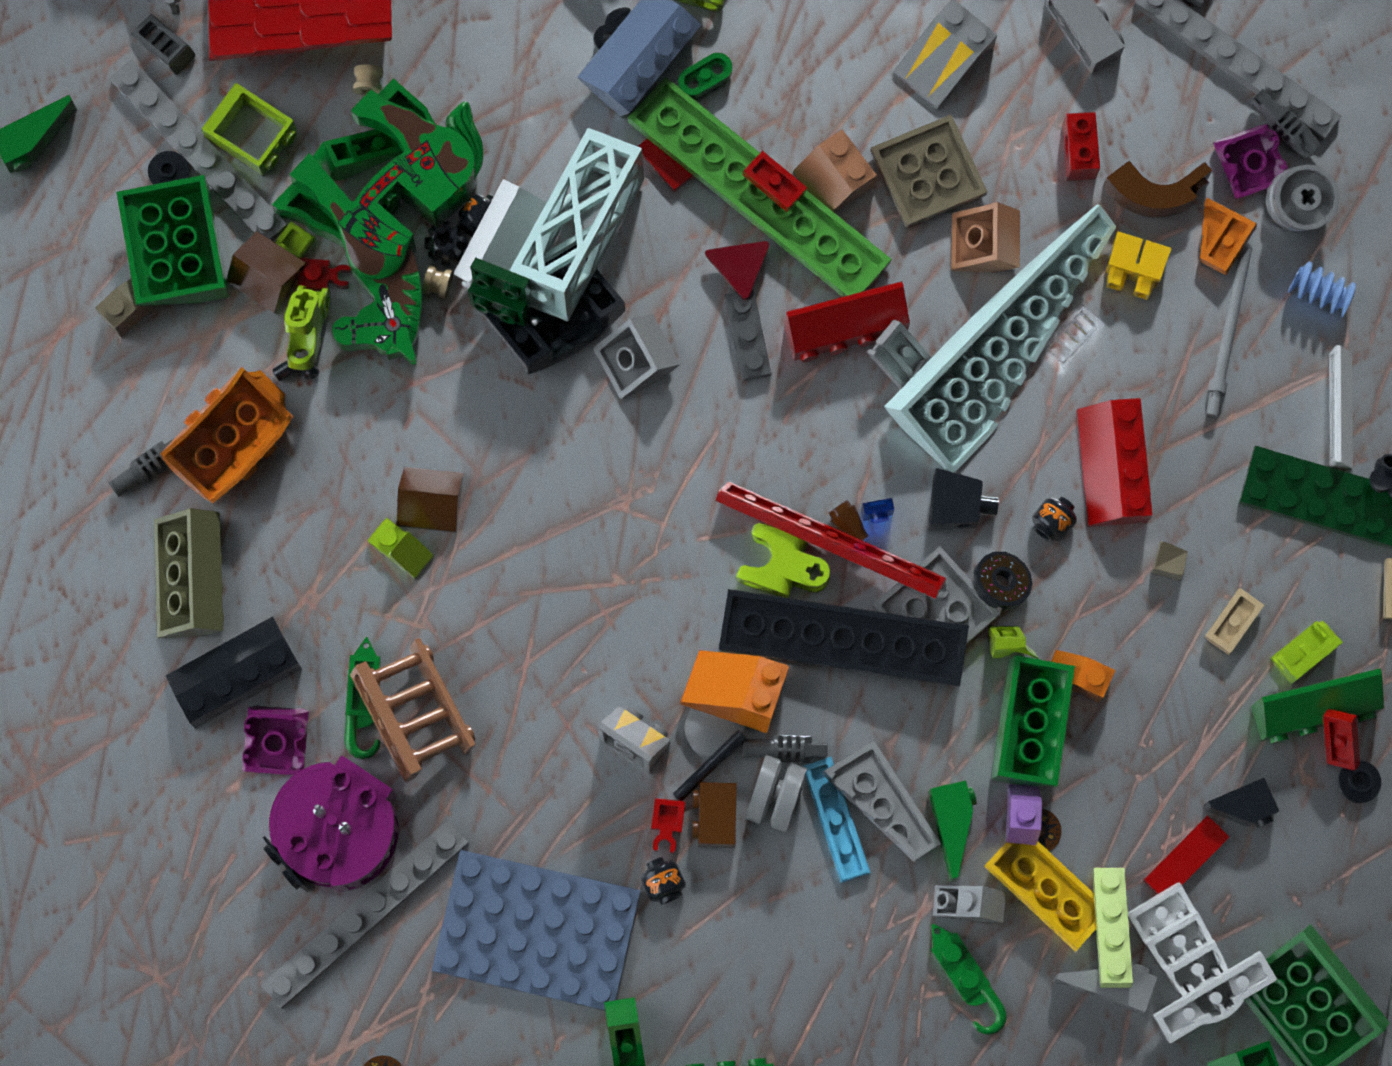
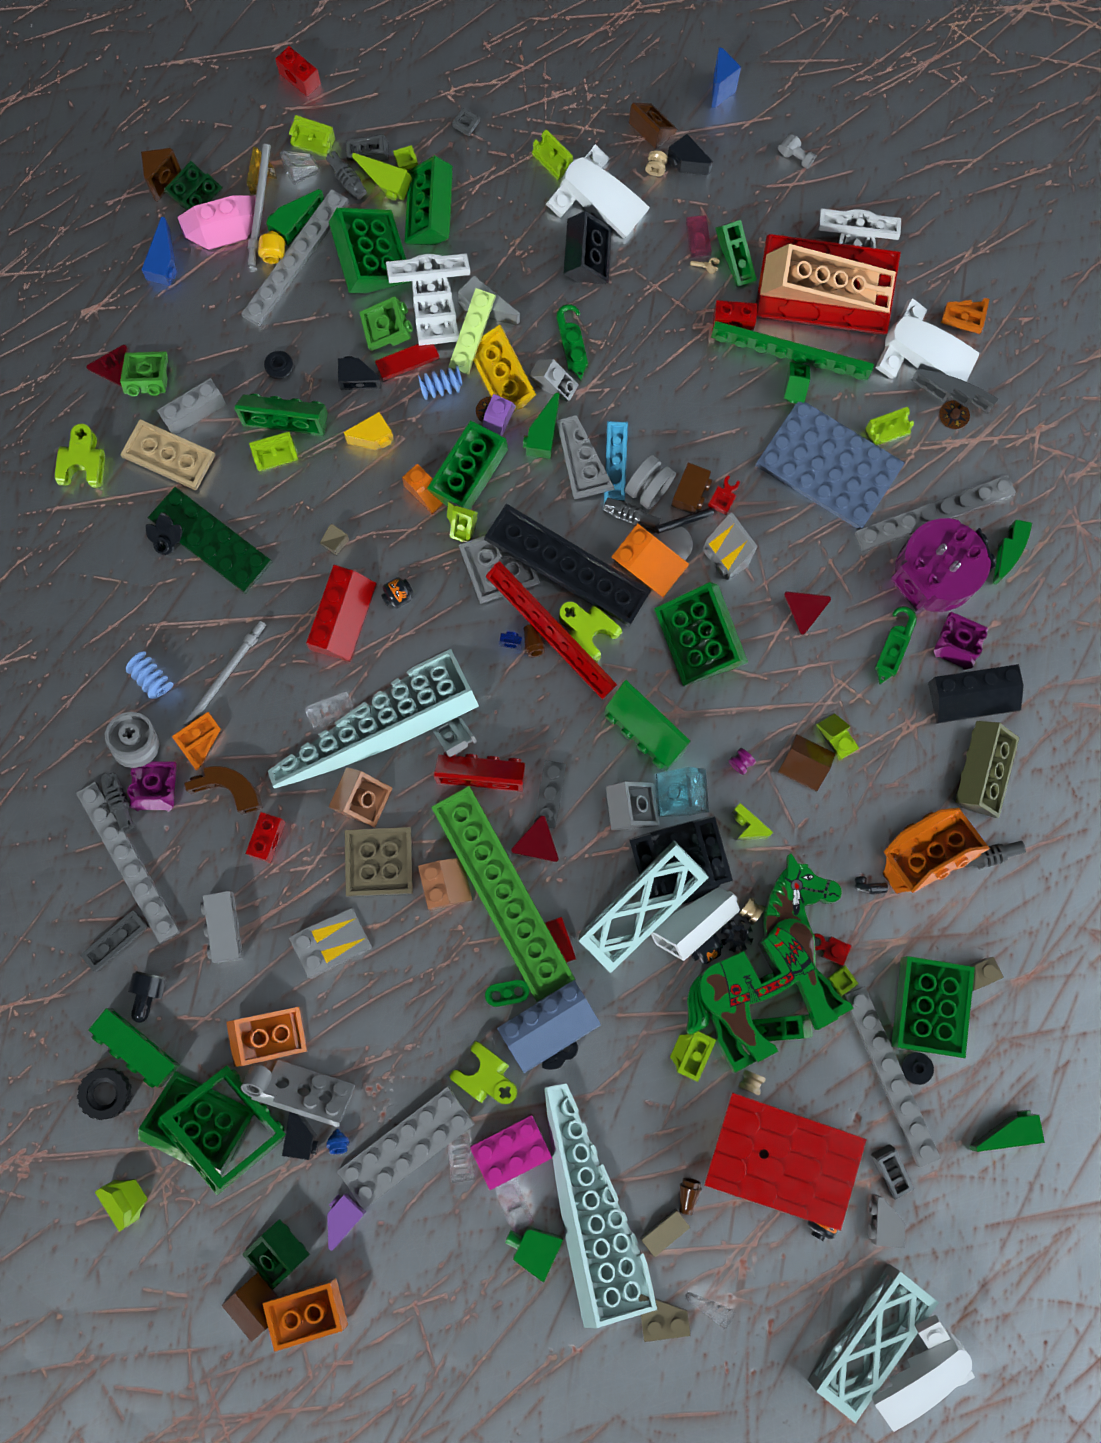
camera: 160 degrees left, 0 degrees up
lime window [201,83,297,176] -> none
reddish brown slope [226,232,307,314] -> none
lime piece [284,285,331,370] -> none
nougat fence [350,638,476,782] -> none
dark green slope [468,257,531,326] -> none
black head [640,857,686,905] -> none
red plate [743,150,807,212] -> none
black torso [928,468,999,531] -> none
tile [973,552,1033,610] -> none
yellow hips [1105,231,1172,300] -> none
tan plate [1204,588,1264,655] -> none
red plate [1323,709,1360,771] -> none
white slope [1329,345,1353,469] -> none
none -> yellow slope [343,412,394,450]
none -> bright green plate [359,296,413,351]
none -> light blue piece [418,366,463,400]
none -> green slope [605,680,691,771]
none -> green slope [654,582,748,686]
none -> clear light blue slope [656,767,709,817]
none -> lime slope [670,1031,716,1082]
none -> magenta wheel [728,748,756,775]
none -> lime slope [732,803,773,840]
none -> dark red piece [784,591,831,635]
none -> lime hinge [865,407,914,446]
none -> green slope [992,520,1032,584]

